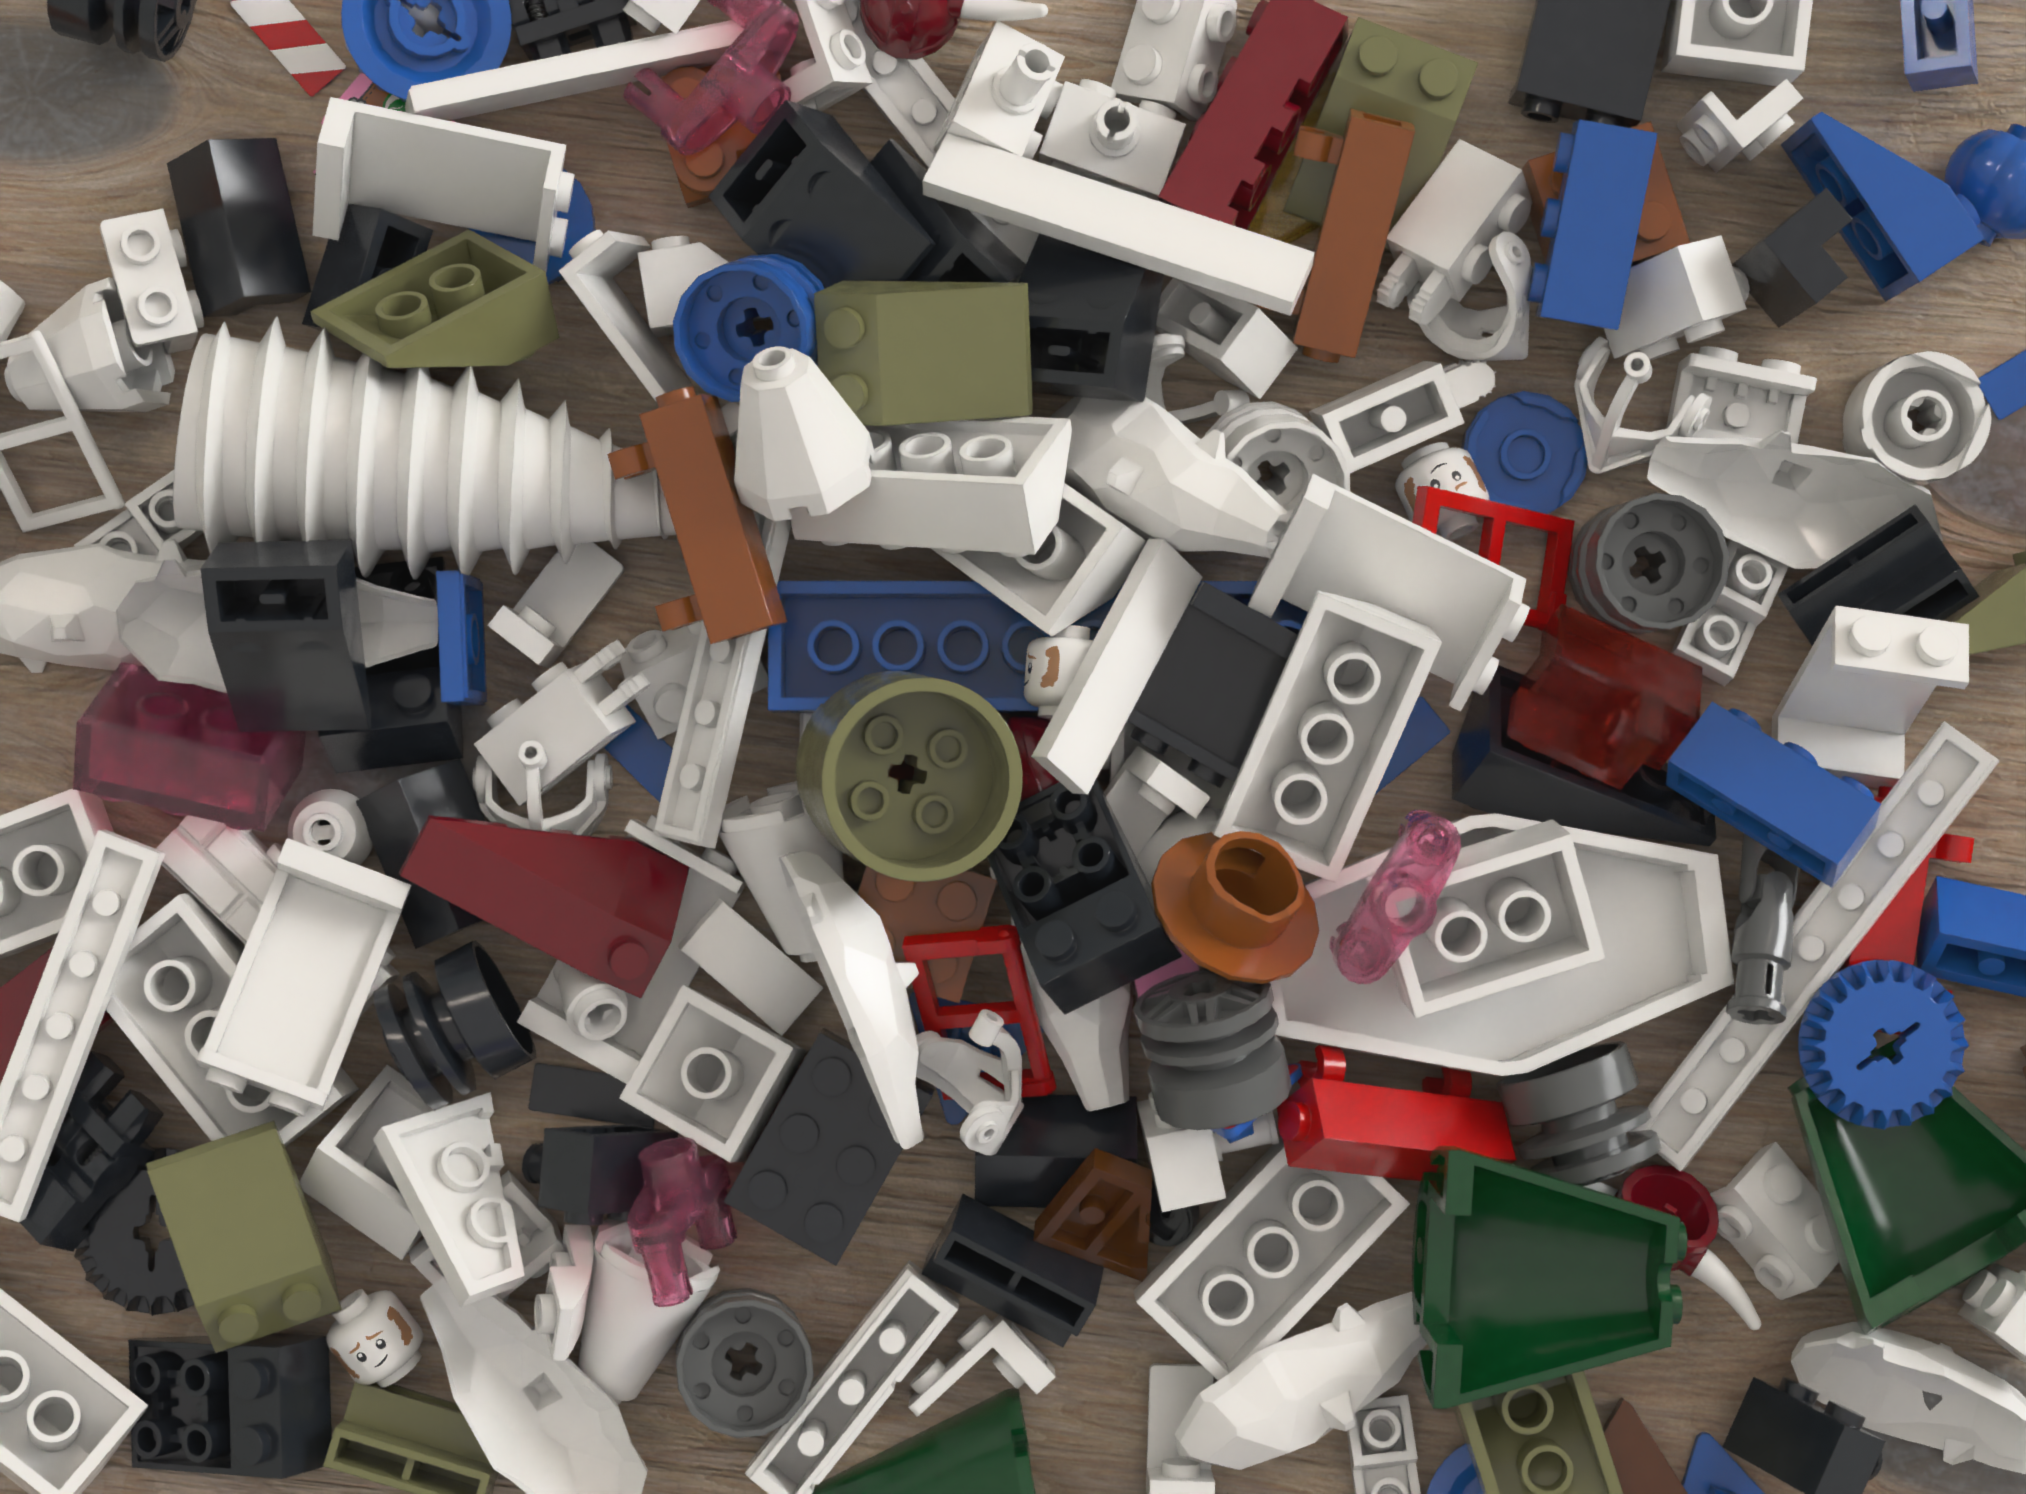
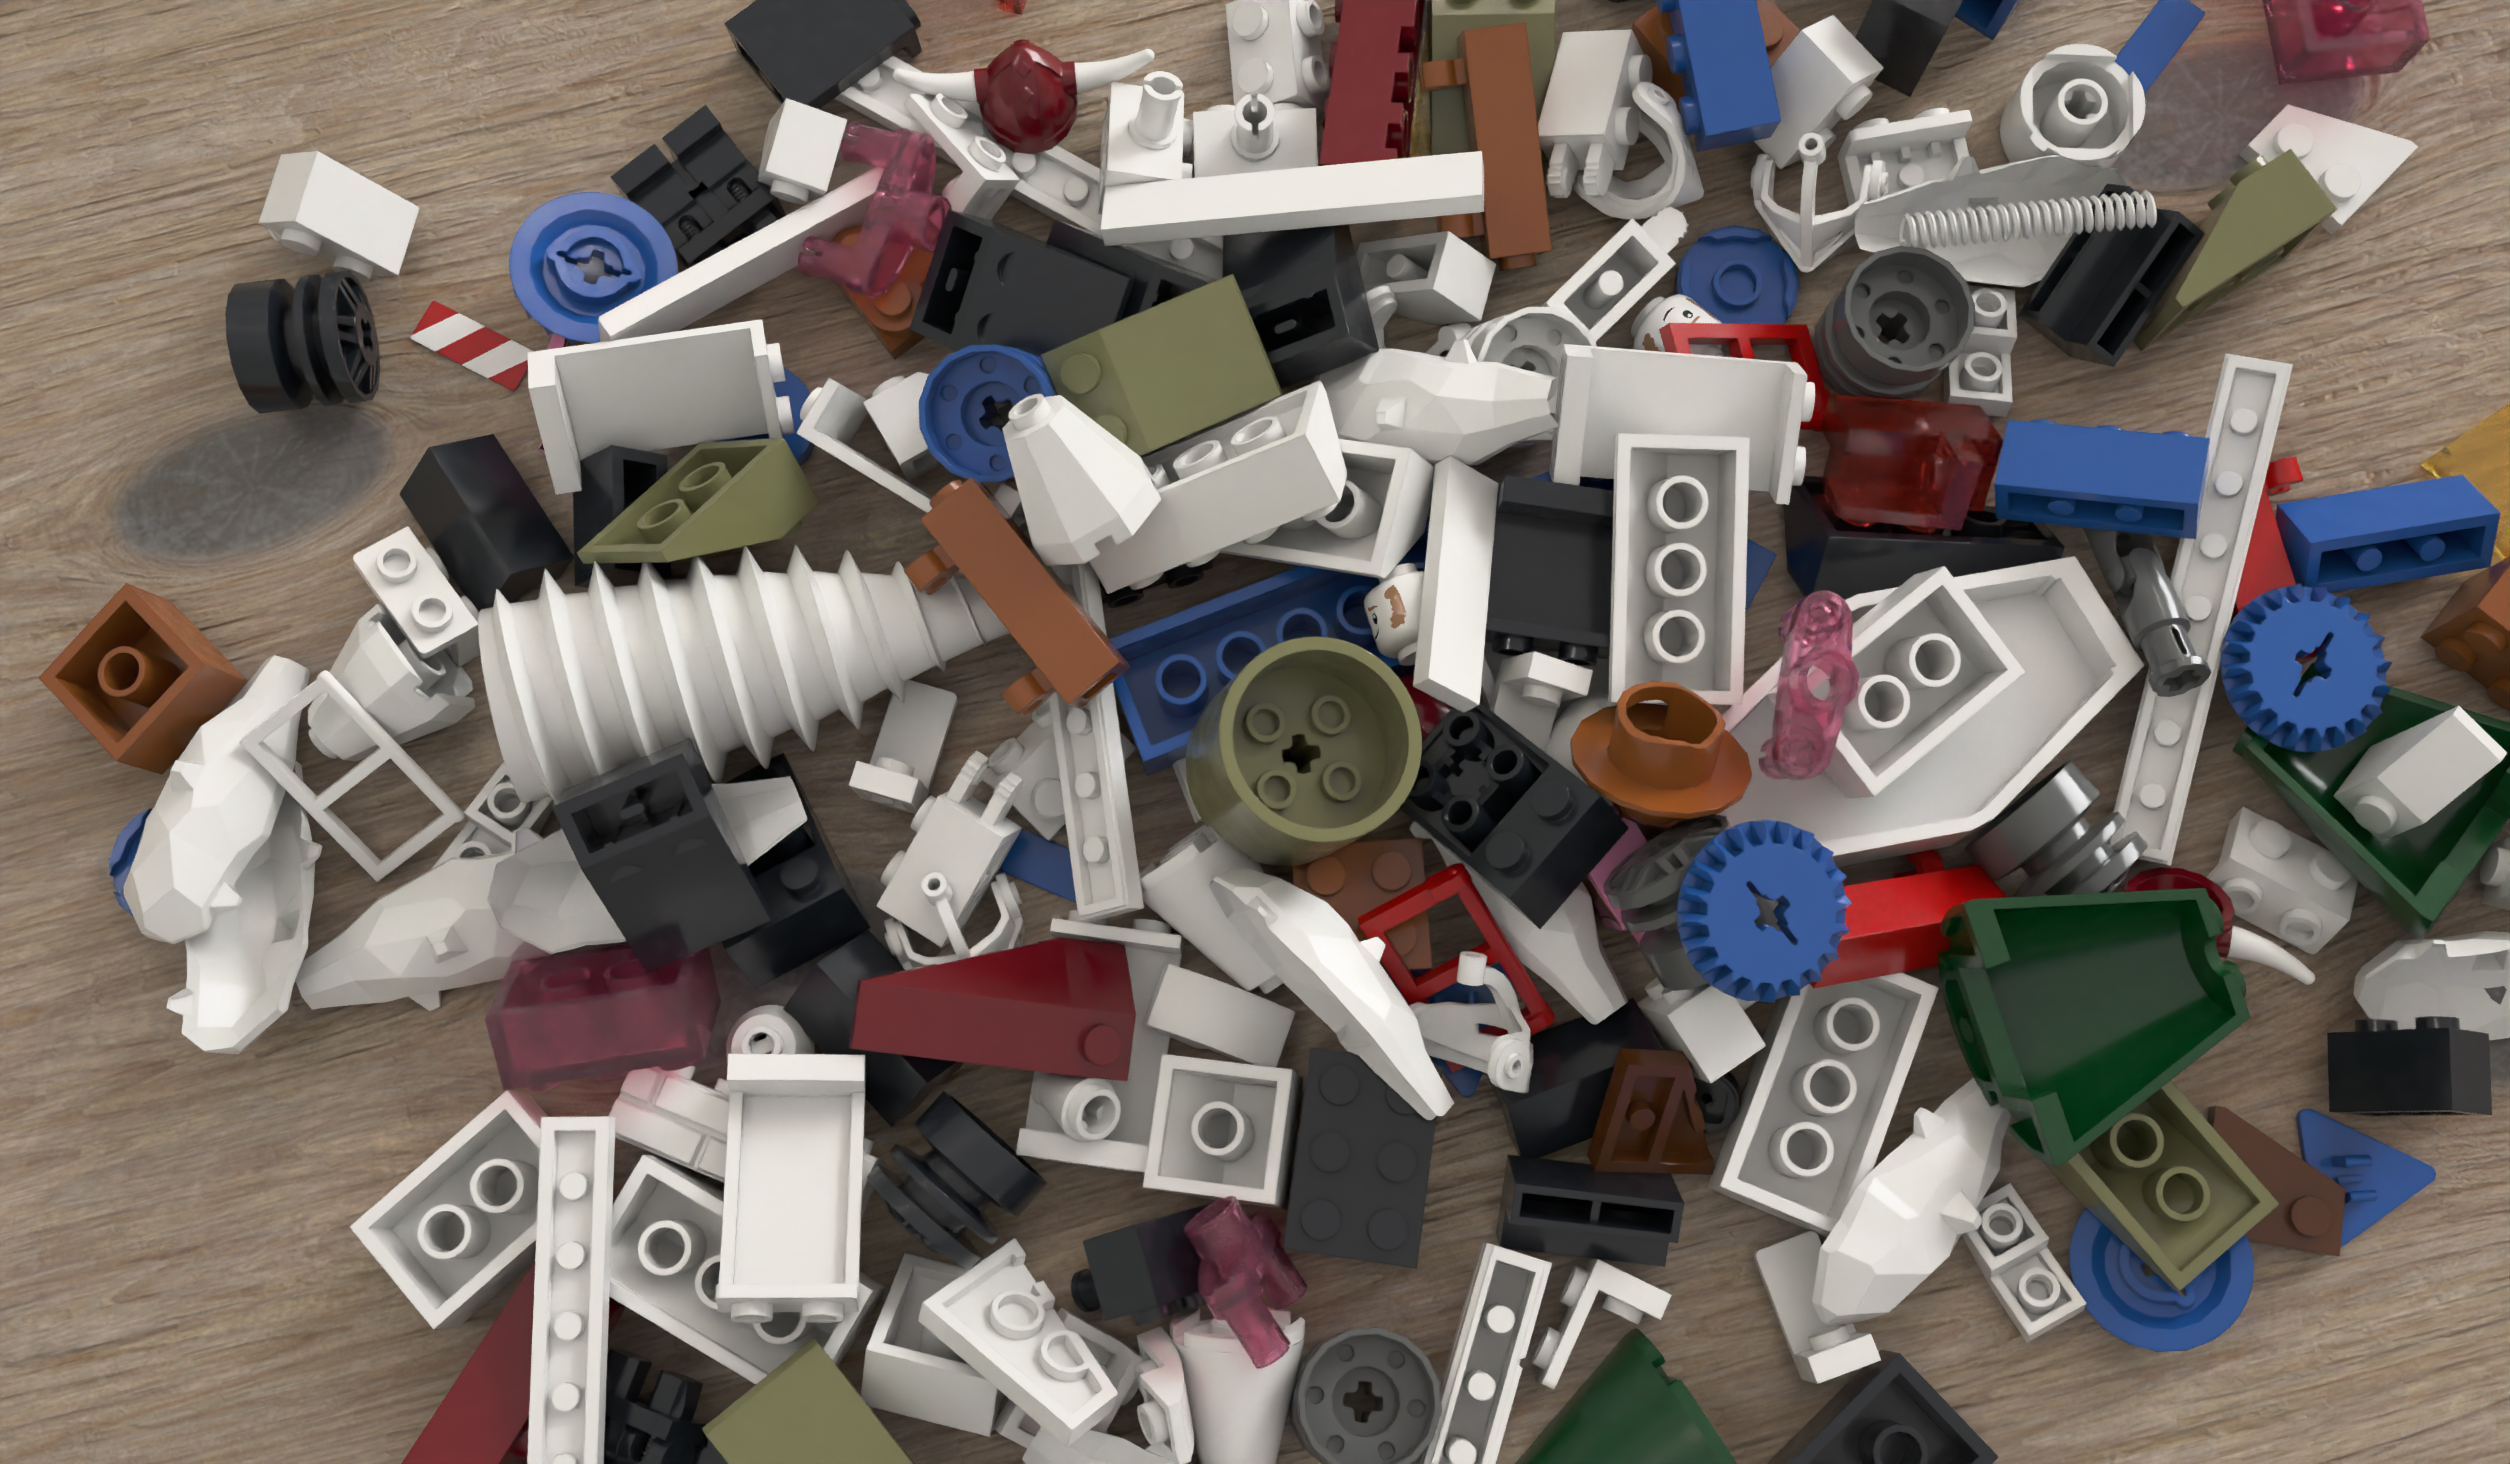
camera: 15 degrees left, 10 degrees down
blue tile [436,570,487,706] -> none
black sticker [528,1063,655,1128] -> none
white panel [1771,606,1969,788] -> none
none -> blue gear [1677,820,1853,1003]
none -> white piece [1899,190,2157,249]
none -> white slope [2334,706,2507,842]

